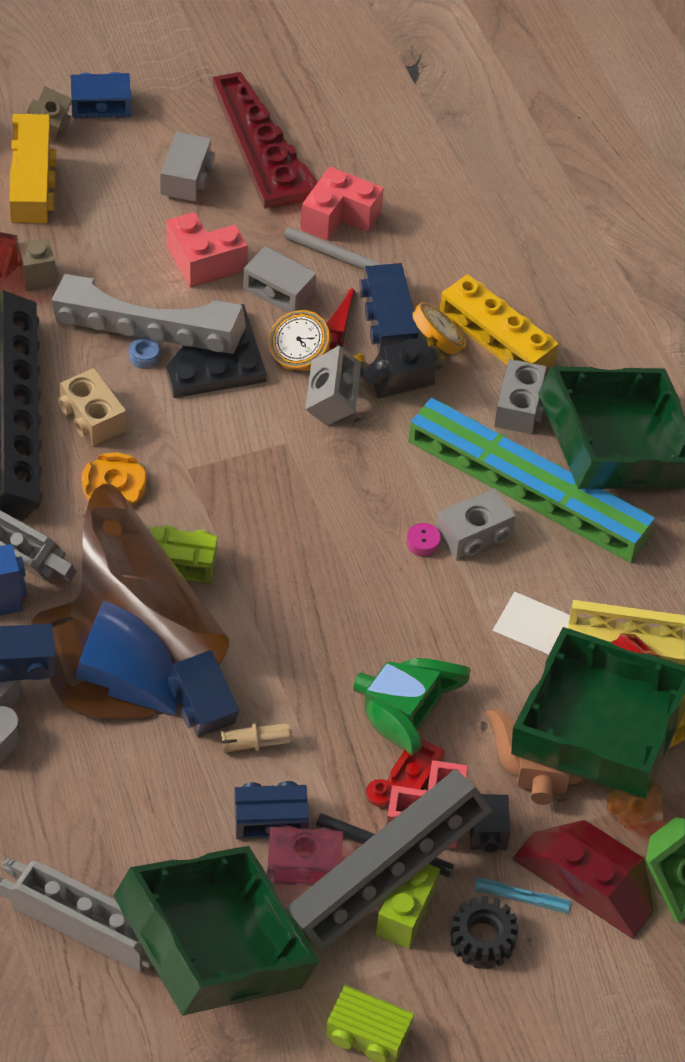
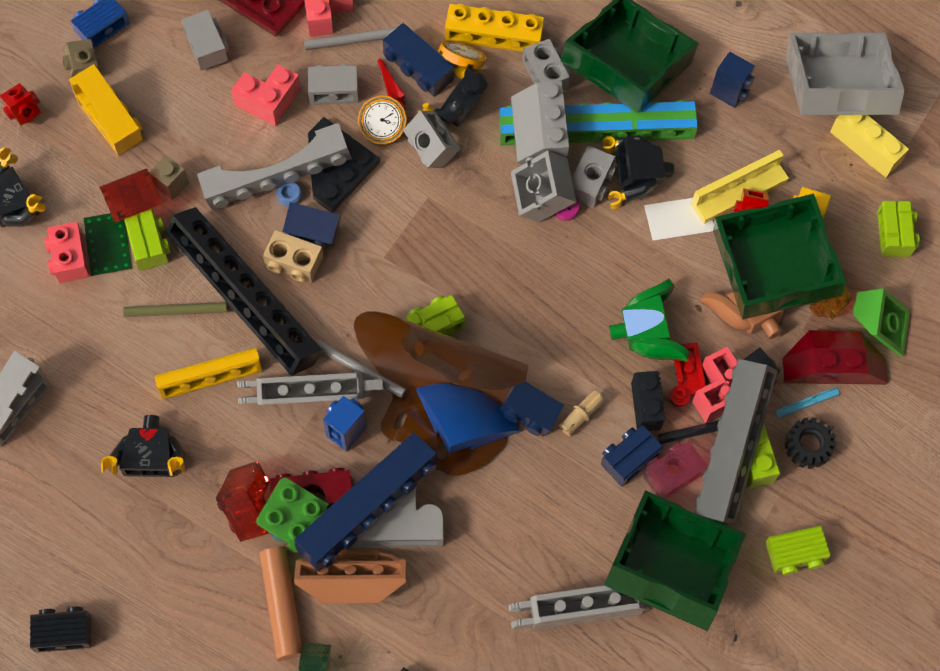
camera: 35 degrees left, 15 degrees up
light orange tile [82,452,147,506] -> none
none -> dark blue brick [282,202,341,249]
none -> light grey bar [317,340,407,398]
none -> light grey slope [511,81,569,164]
none -> light grey brick [511,150,576,222]
none -> black torso [602,135,674,209]
none -> black brick [631,371,666,431]

